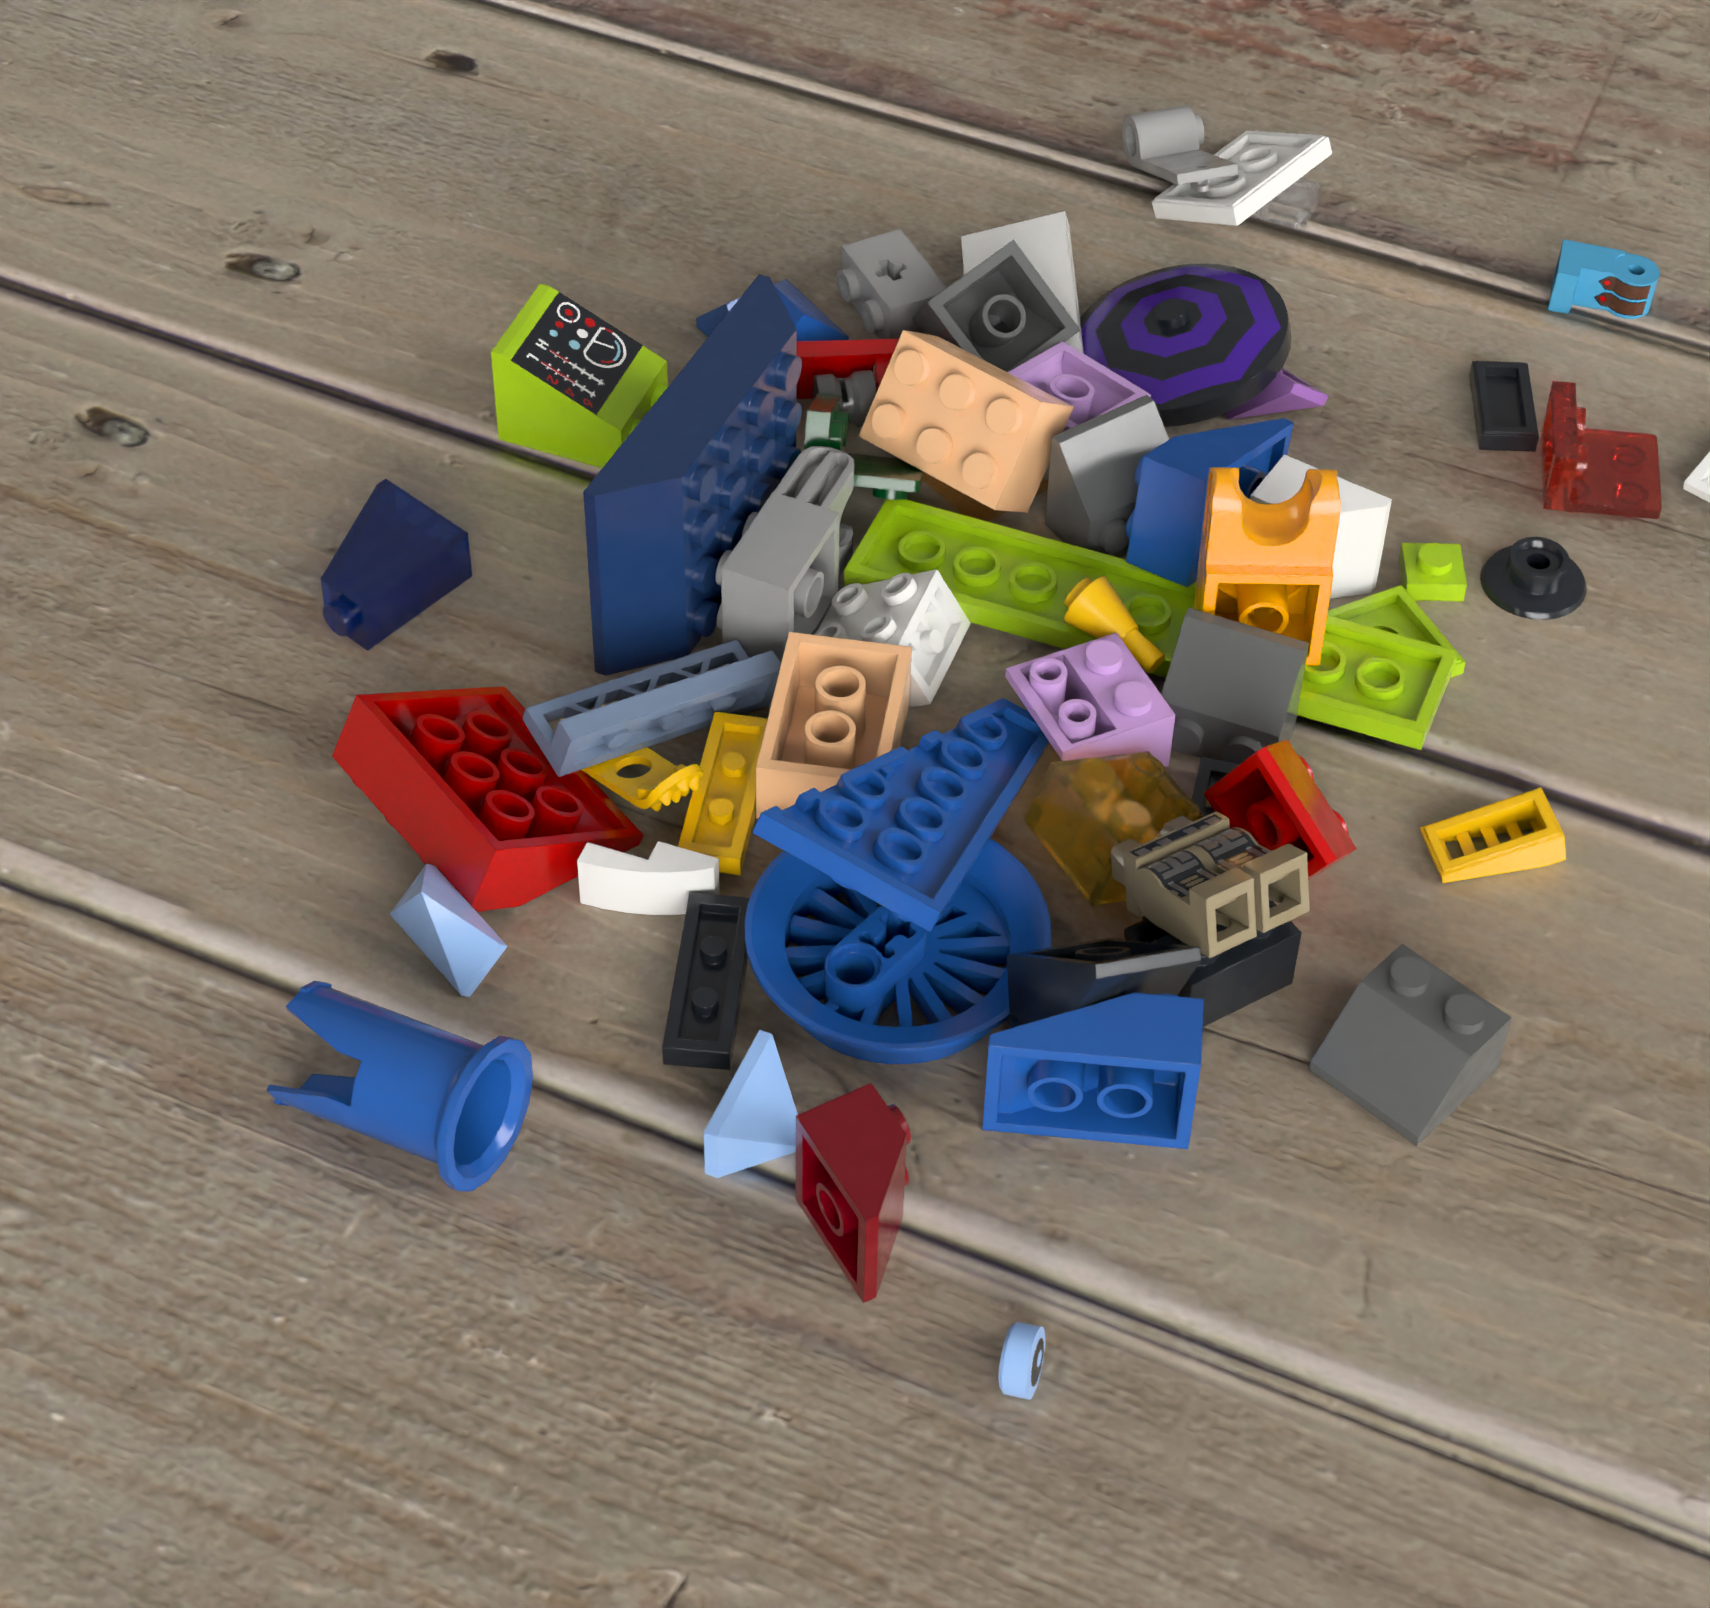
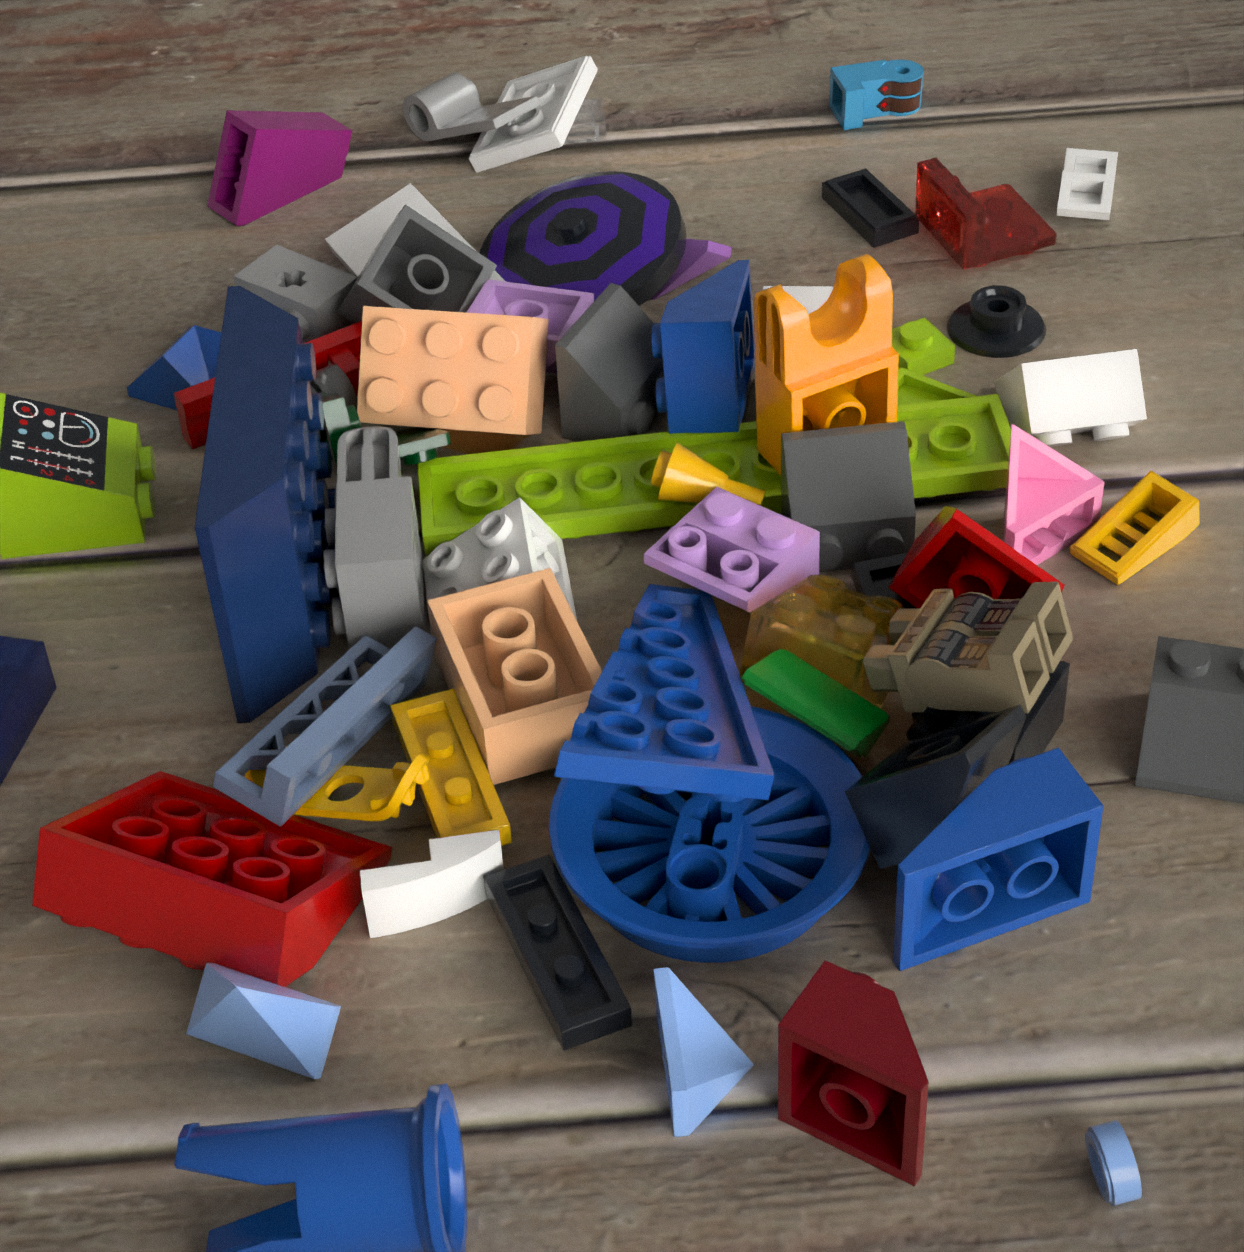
camera: 25 degrees left, 5 degrees down
none -> magenta slope [207,110,352,226]
none -> green slope [741,649,890,759]
none -> white slope [995,349,1147,447]
none -> bright pink slope [1003,424,1104,565]

